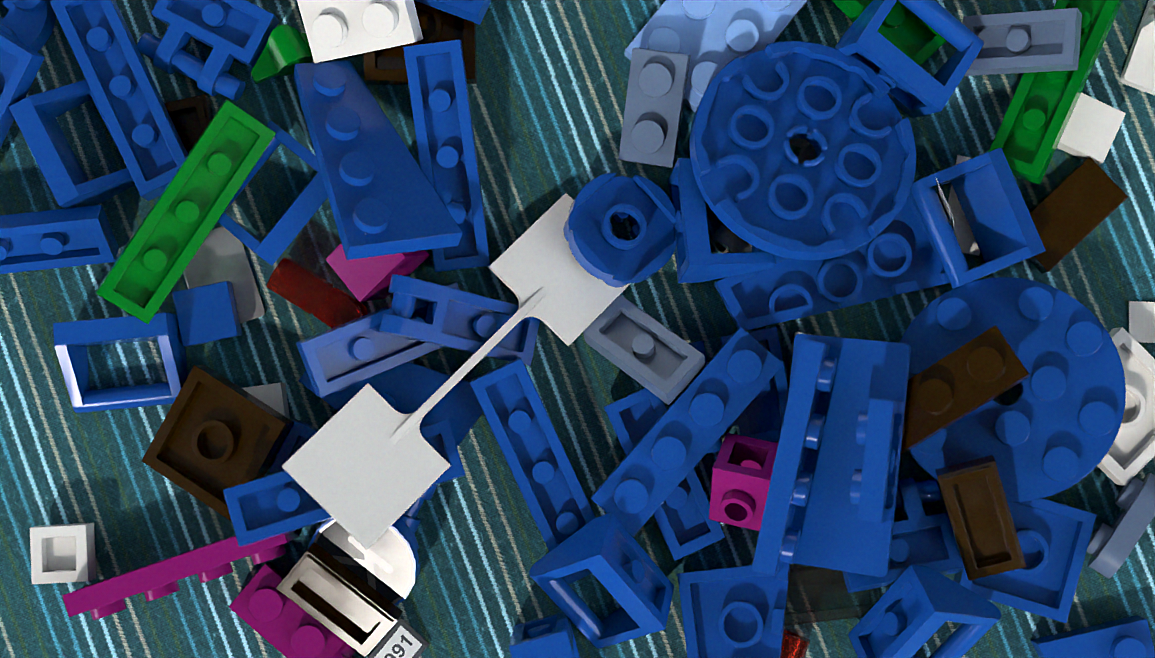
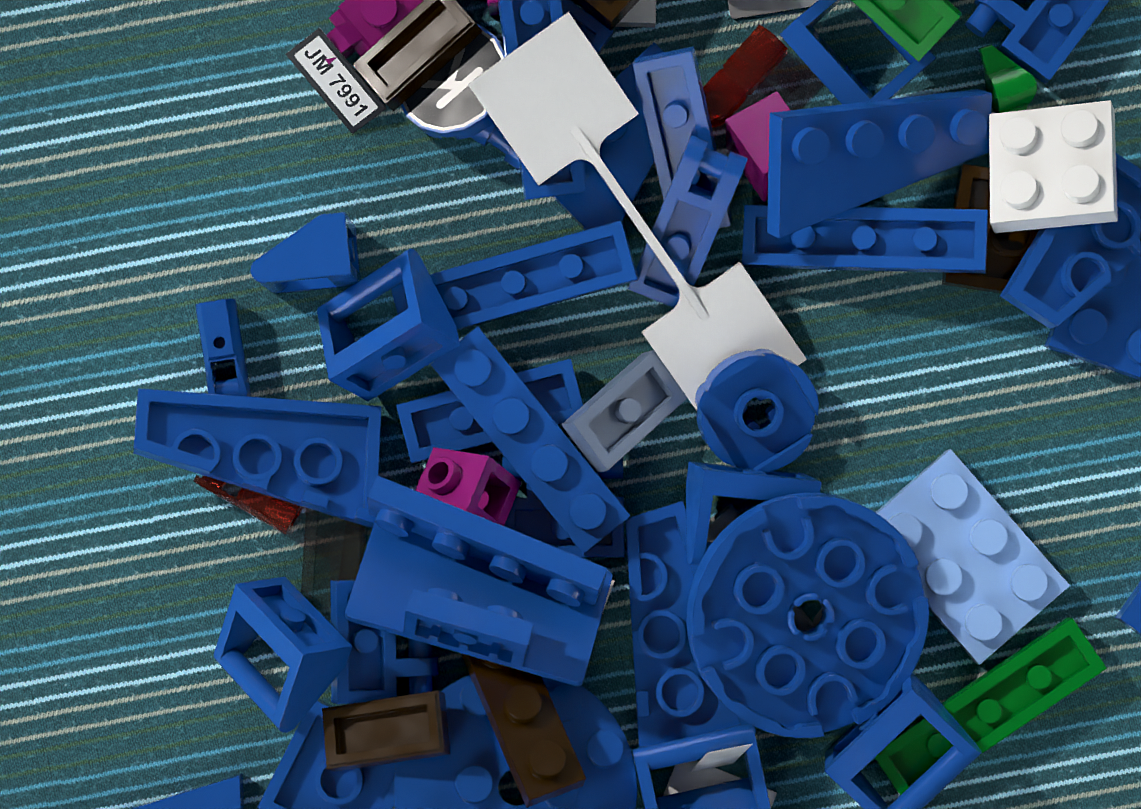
camera: 100 degrees right, 0 degrees up
sand blue plate [618,47,691,168] -> none

